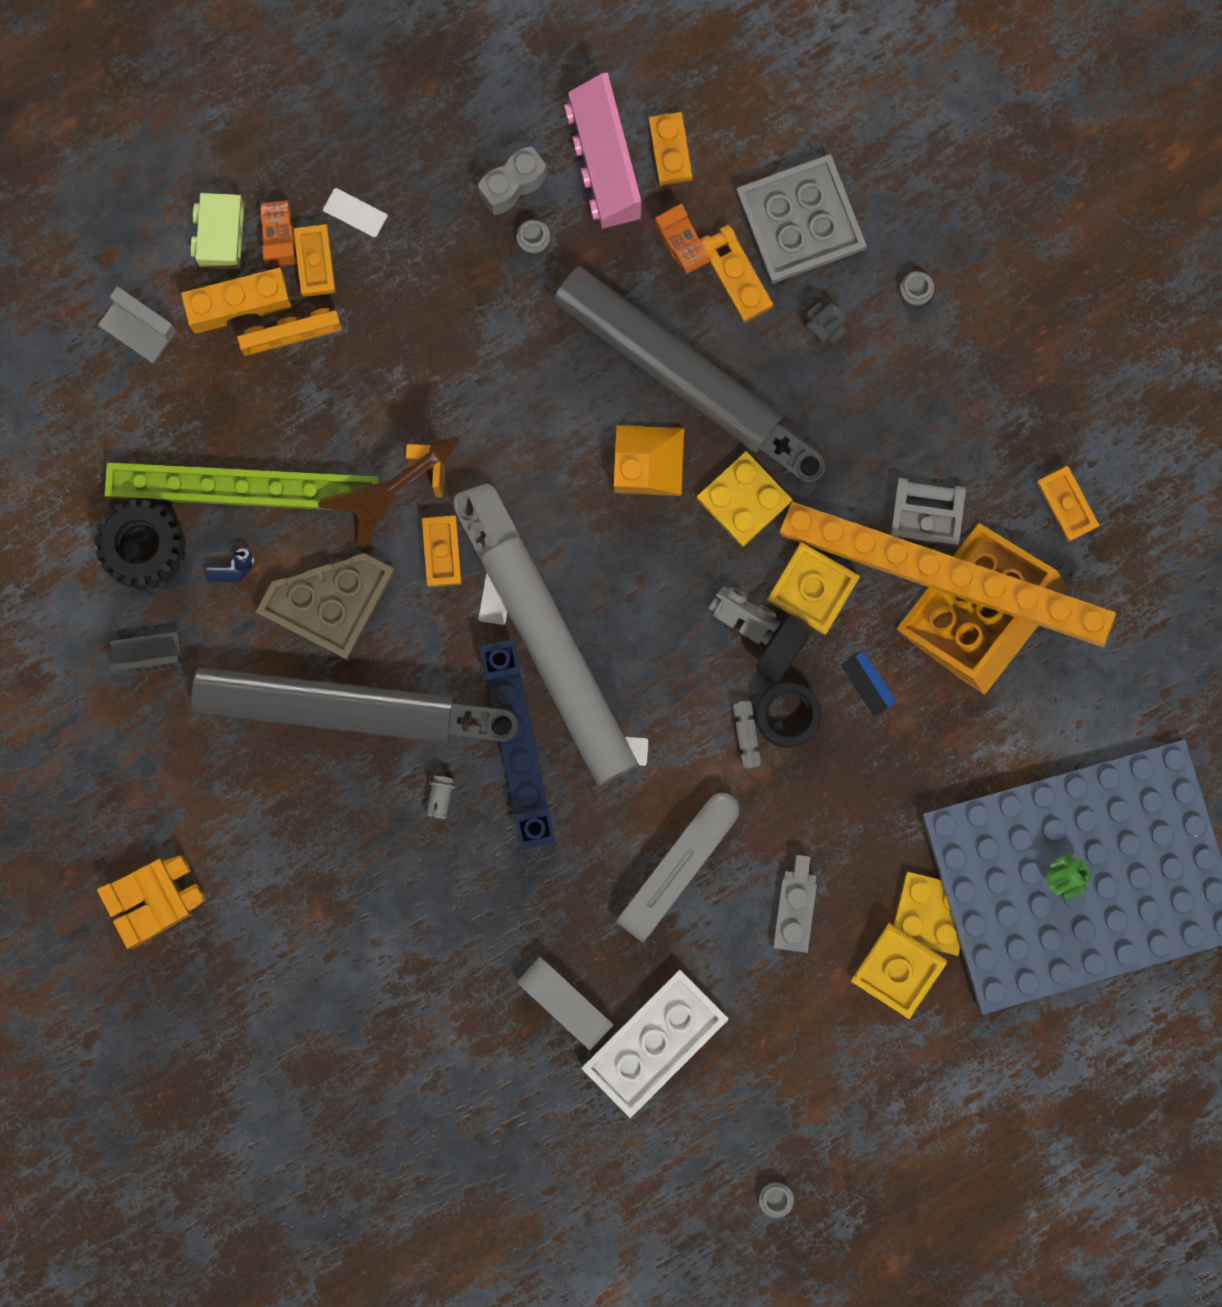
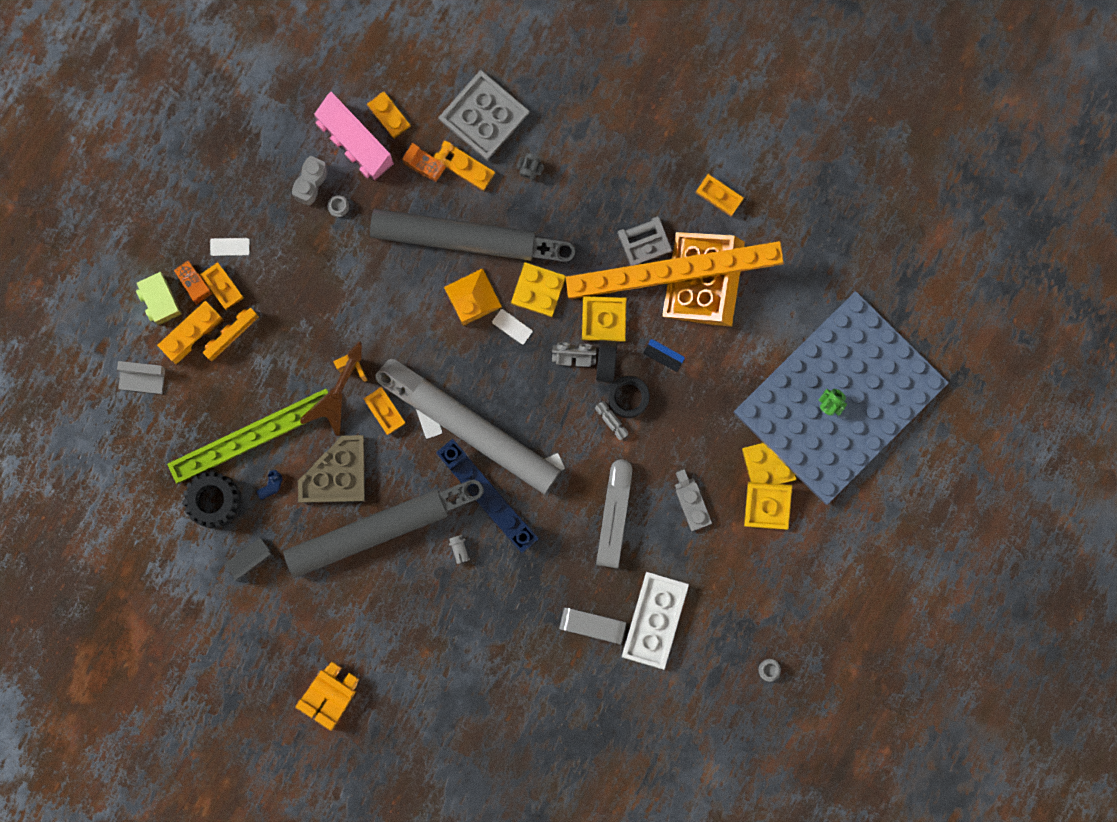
camera: 30 degrees left, 0 degrees up
light grey plate [900,271,934,306] -> none
none -> white sticker [492,309,532,344]

